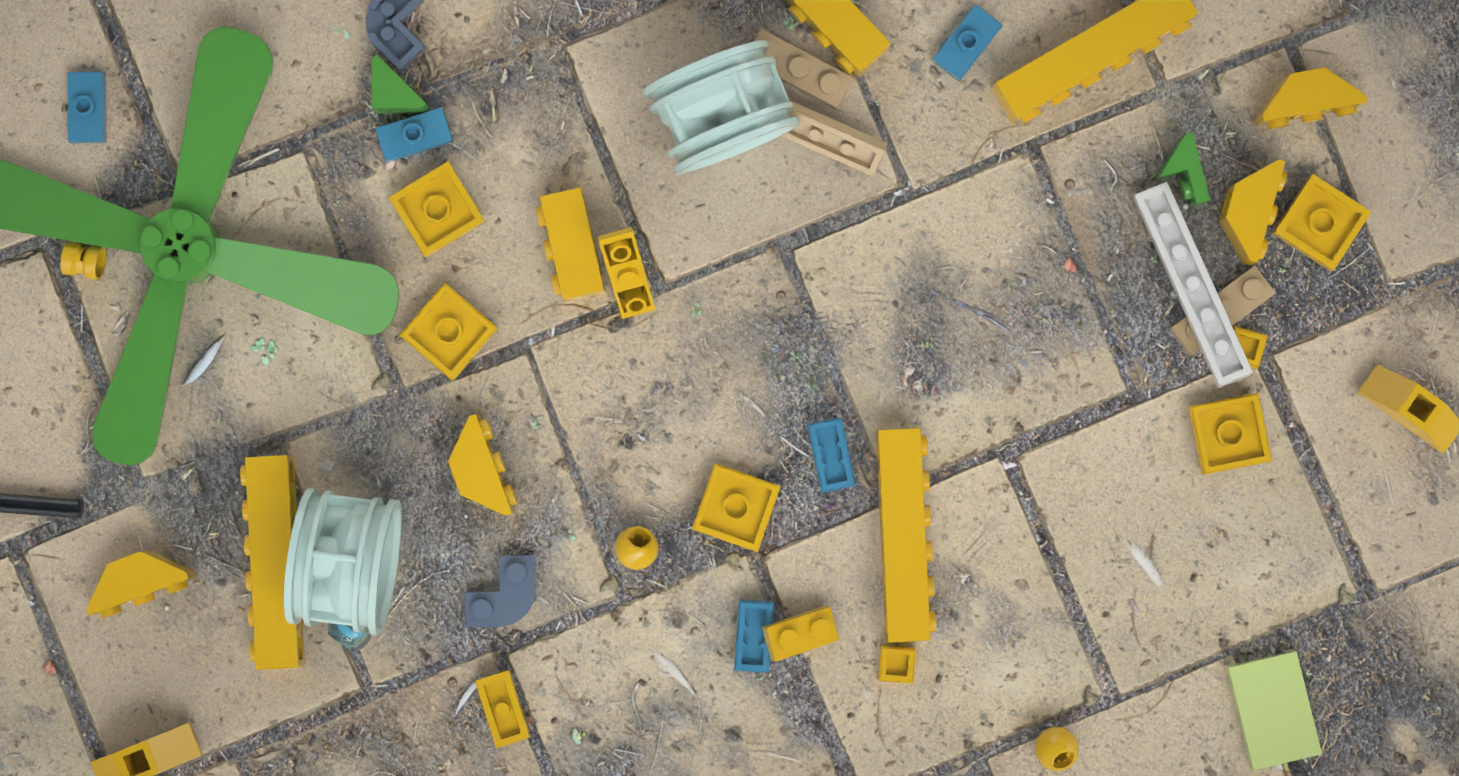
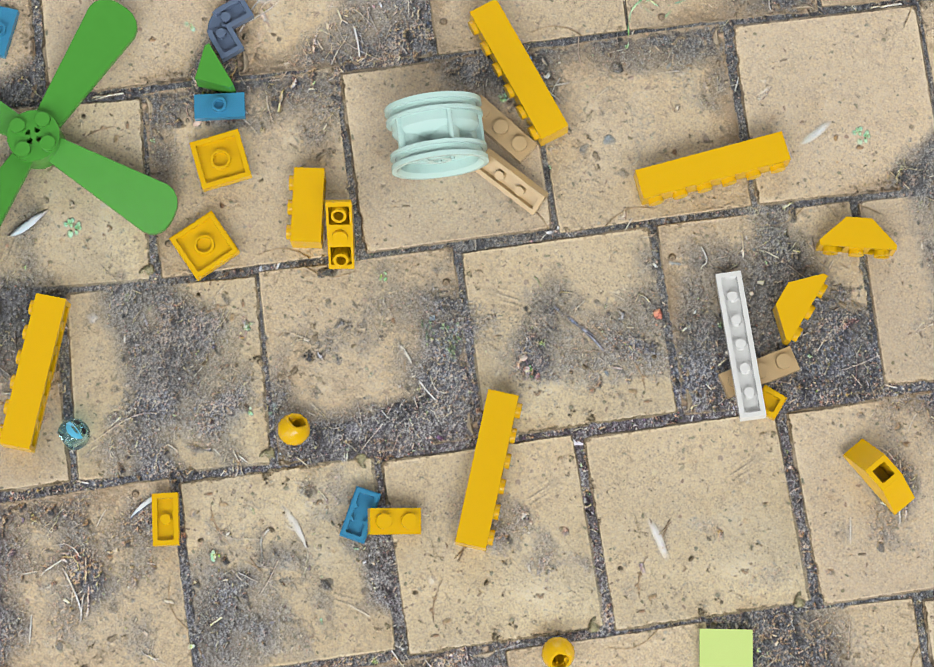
camera: 20 degrees right, 10 degrees down
light aqua wheel [284,488,402,636] -> none
yellow slope [448,414,518,516] -> none
sand blue plate [464,554,536,628] -> none
yellow plate [692,463,781,552] -> none
dark azure plate [807,417,856,493] -> none
yellow tile [878,645,916,684] -> none
dark azure plate [932,4,1003,81] -> none
bright green slope [1154,132,1210,208] -> none
yellow plate [1187,393,1272,475] -> none
yellow plate [1272,174,1371,271] -> none

